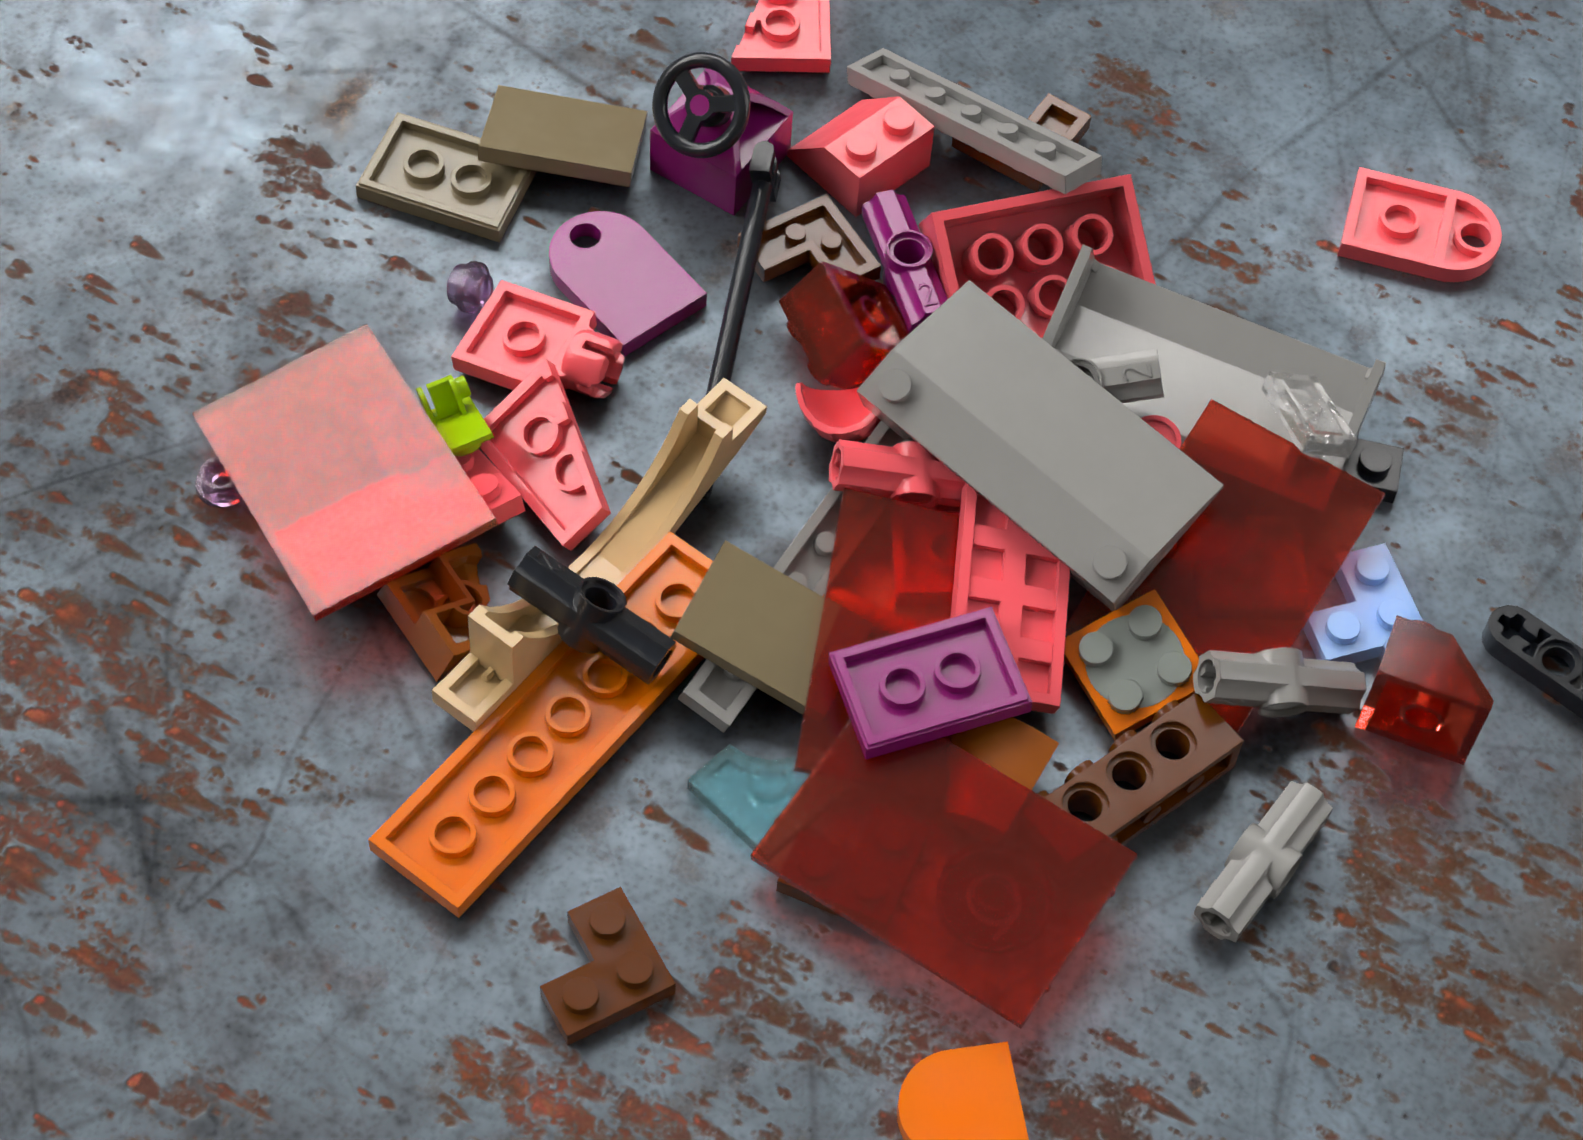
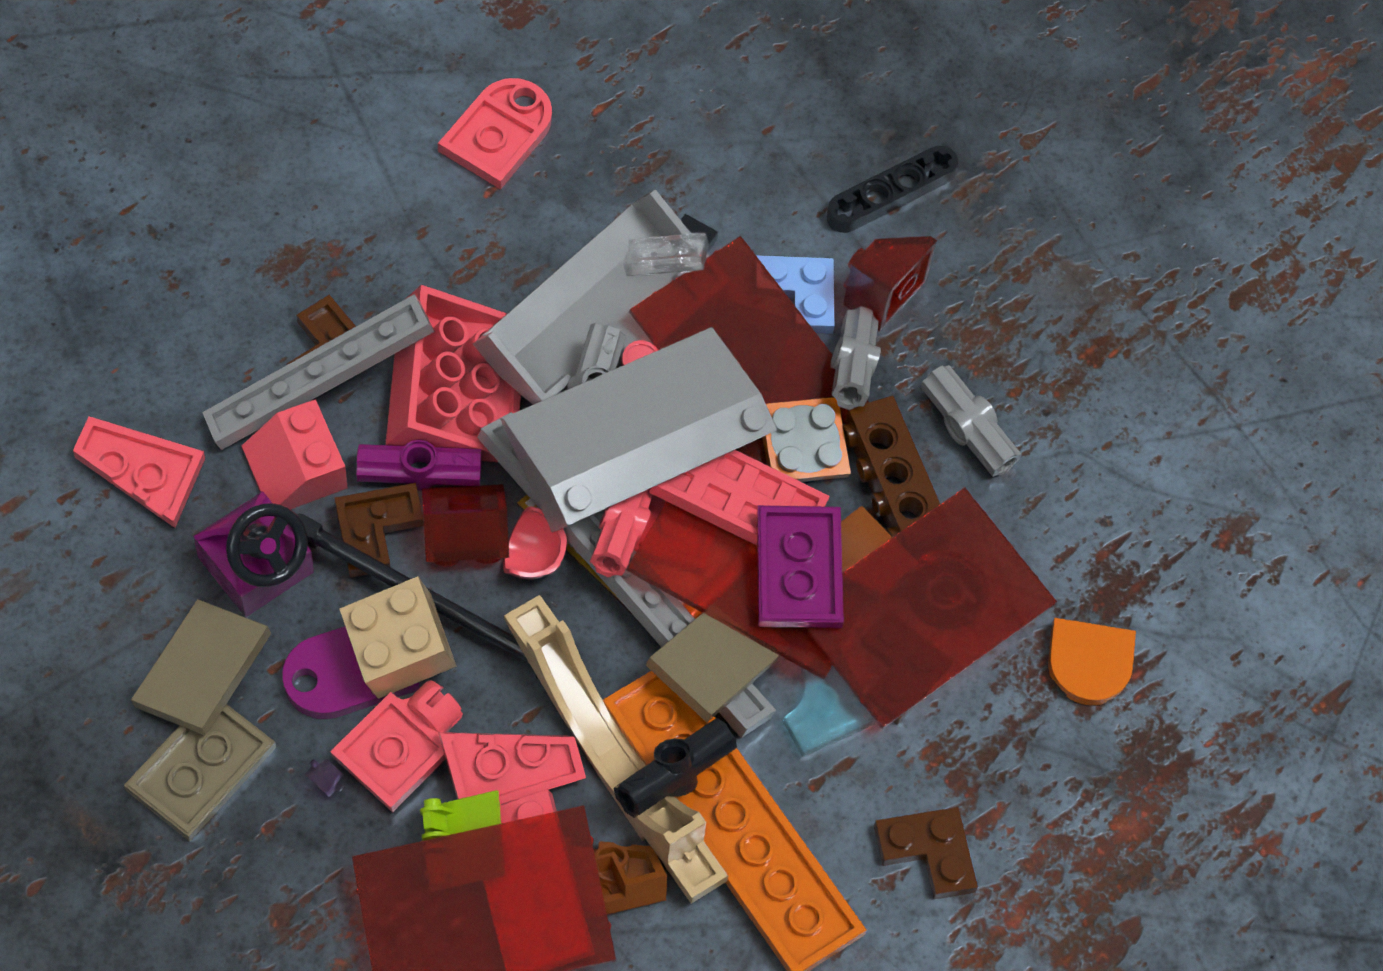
camera: 75 degrees left, 5 degrees up
none -> tan brick [340,576,457,699]

